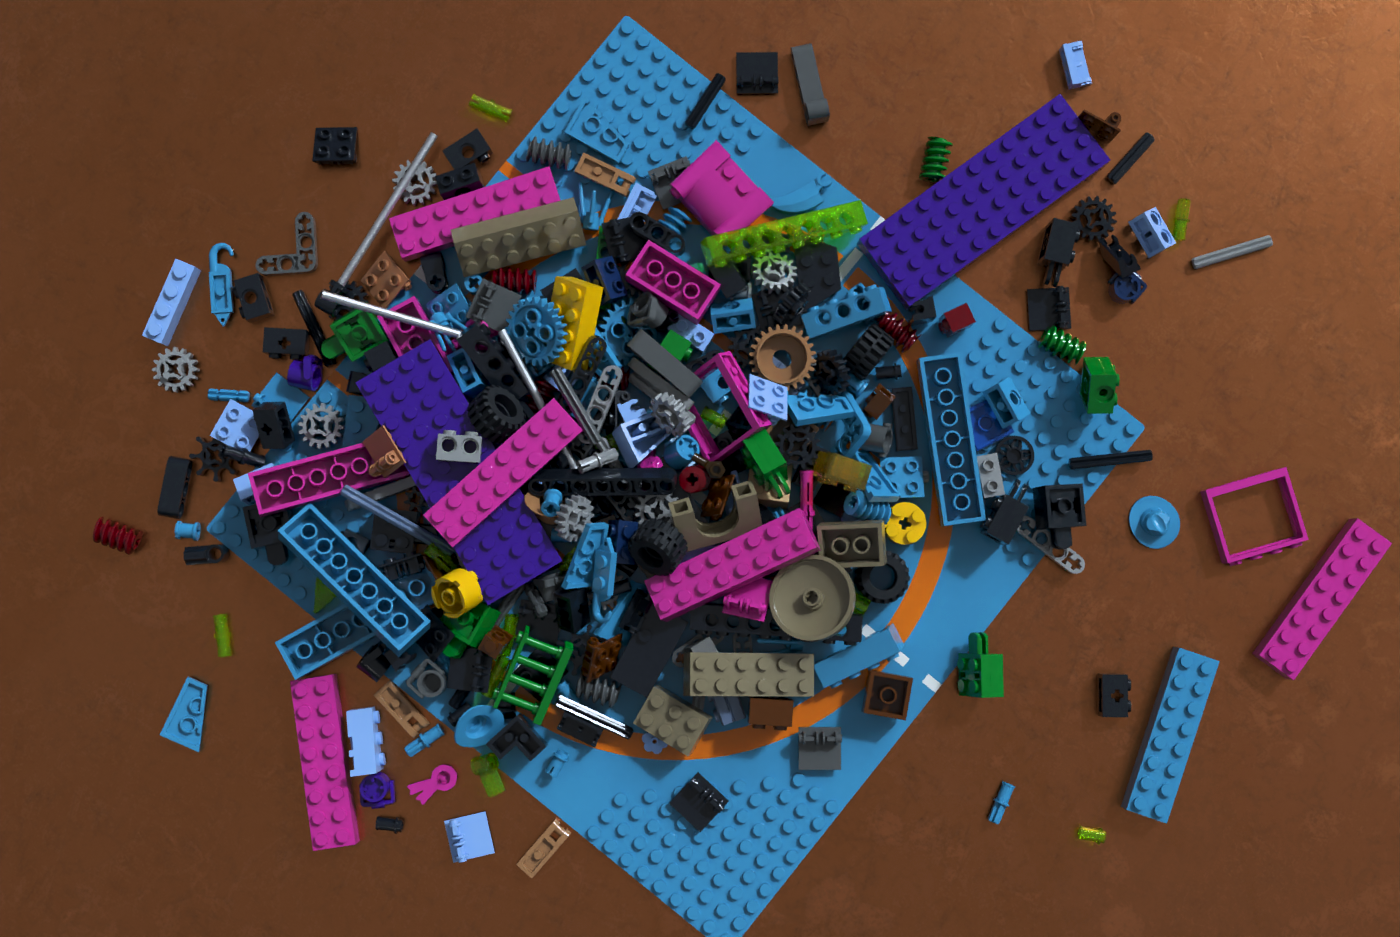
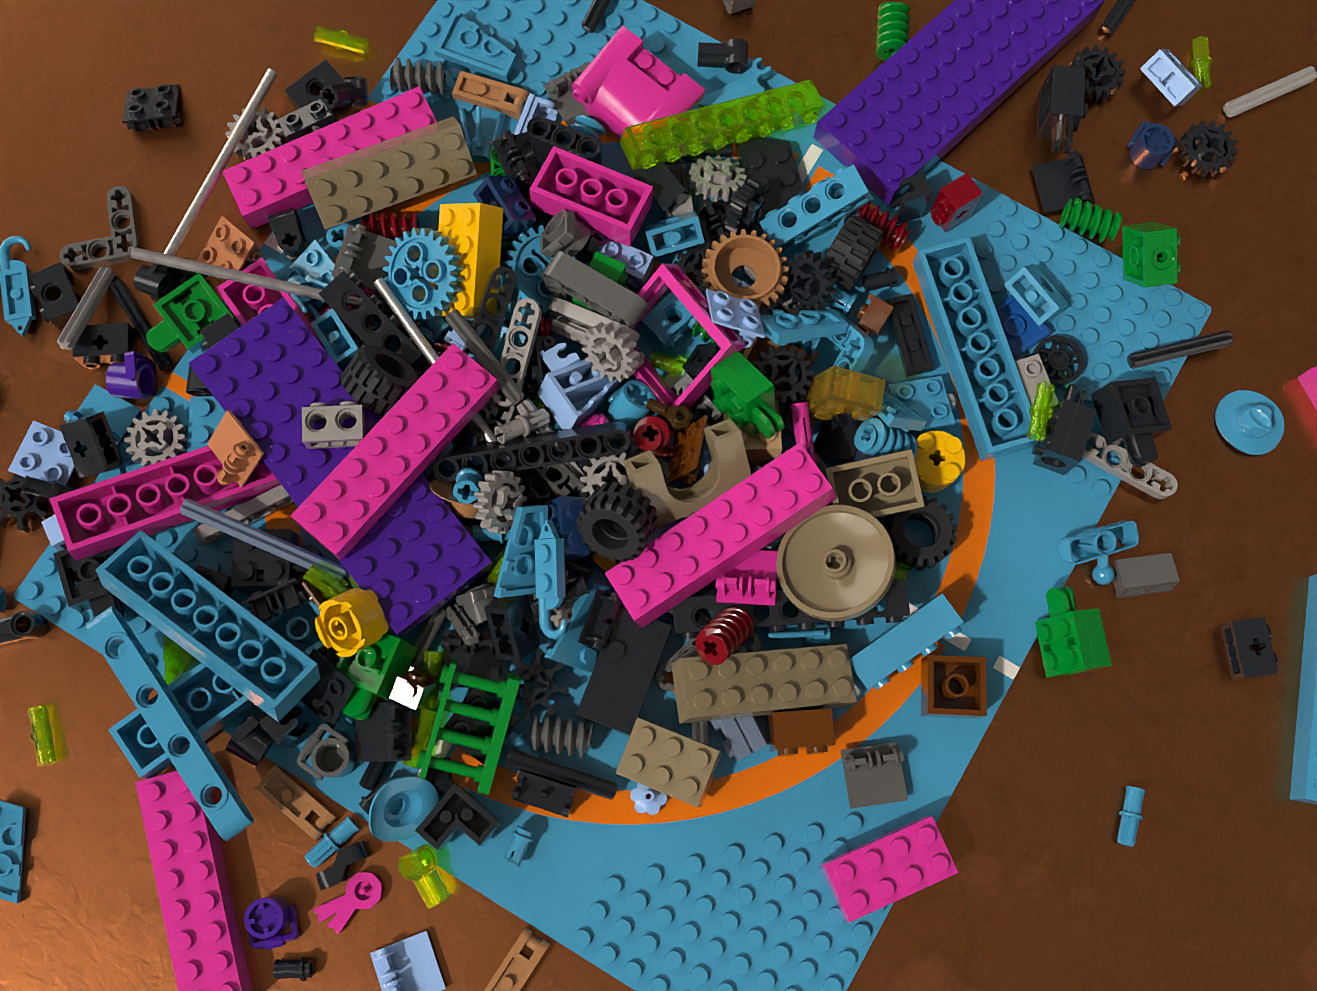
camera: 10 degrees left, 10 degrees down
dark azure axle [208,389,250,402] -> none
light blue wedge [346,706,386,777] -> none
black gear [404,487,428,513] -> none
reddish brown hinge [581,633,623,683] -> none
black hinge [669,772,729,832] -> none
dark grey piece [860,423,893,457] -> none
clear neon green pin [1078,826,1106,845] -> none
black hinge [1098,235,1141,279] -> none
none -> light grey axle [57,266,115,351]
none -> dark azure beam [86,606,254,841]
none -> black piece [315,840,369,891]
none -> black piece [320,76,369,109]
none -> dark red piece [695,607,754,665]
none -> black piece [697,38,749,74]
none -> dark pink brick [820,816,958,922]
none -> clear neon green pin [1026,382,1055,441]
none -> dark azure piece [1058,520,1139,585]
none -> dark grey hinge [1113,553,1180,598]
none -> black gear [1178,121,1239,177]

